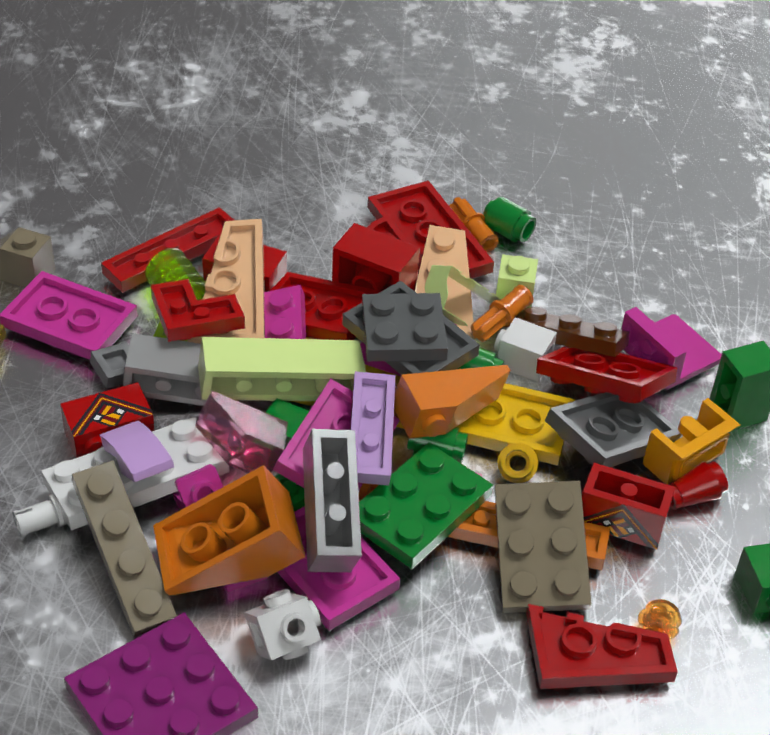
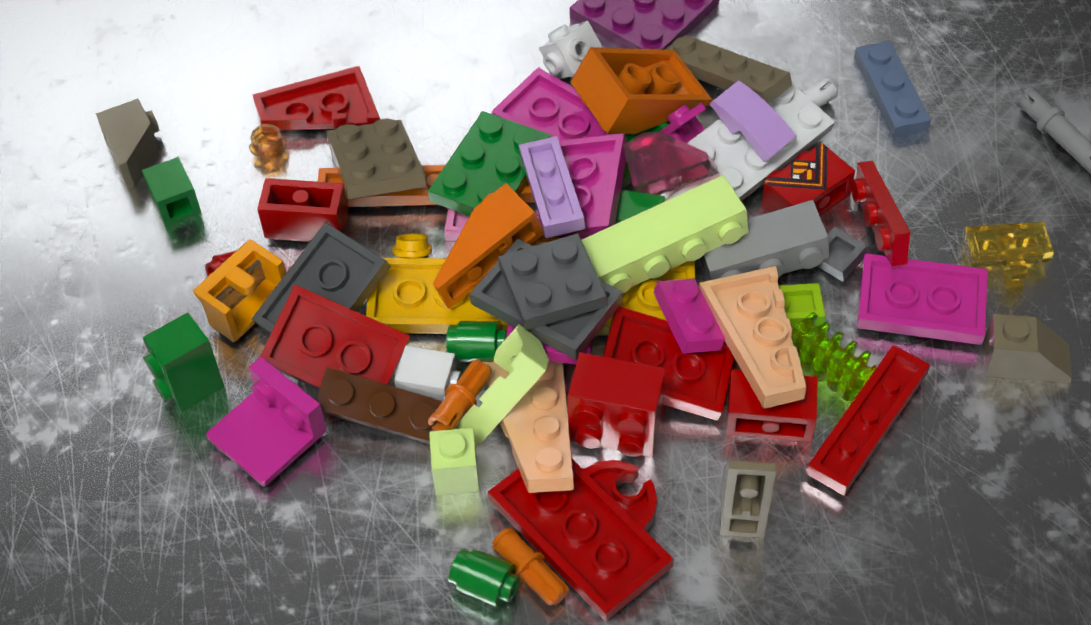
camera: 170 degrees right, 10 degrees up
red plate [151,279,245,342] -> none
light grey brick [303,429,362,572] -> none
none -> dark tan slope [720,460,776,538]
none -> red plate [851,160,911,267]

